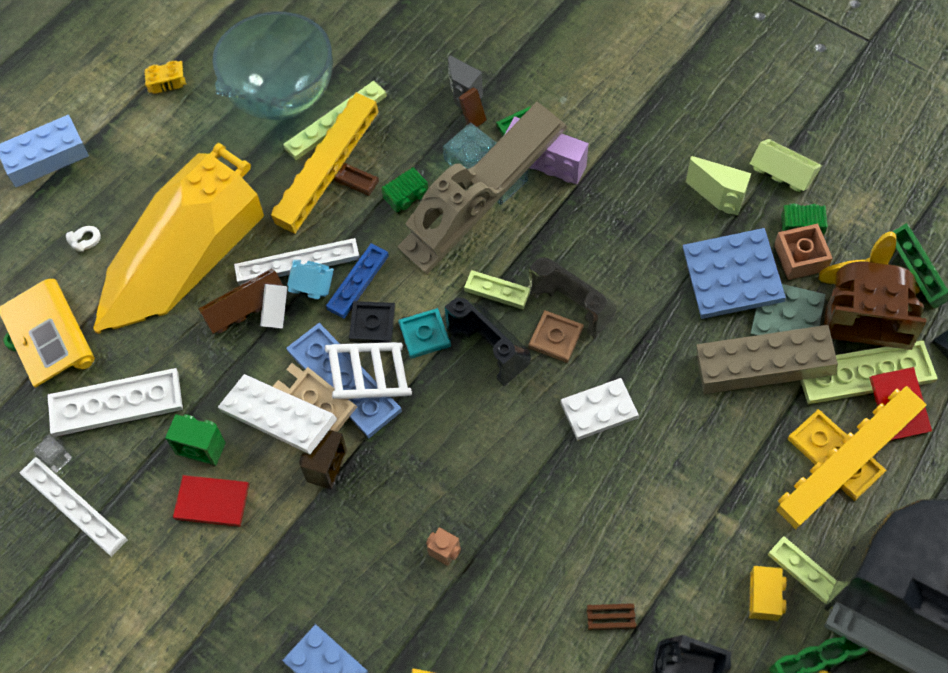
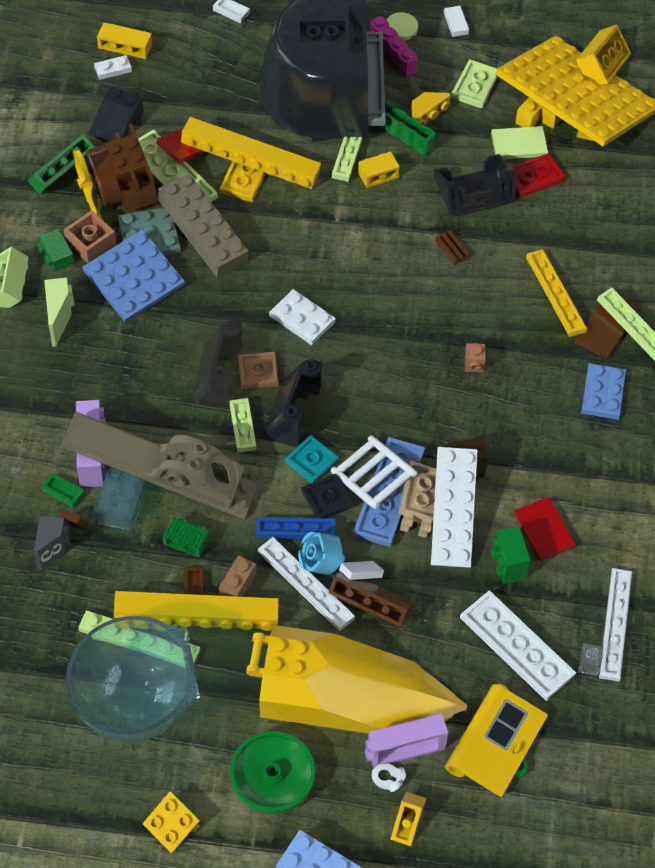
camera: 125 degrees left, 5 degrees down
none -> medium nougat brick [219,555,256,597]
none -> green dish [230,731,315,814]
none -> lavender piece [365,714,448,768]
none -> yellow slope [391,791,427,846]

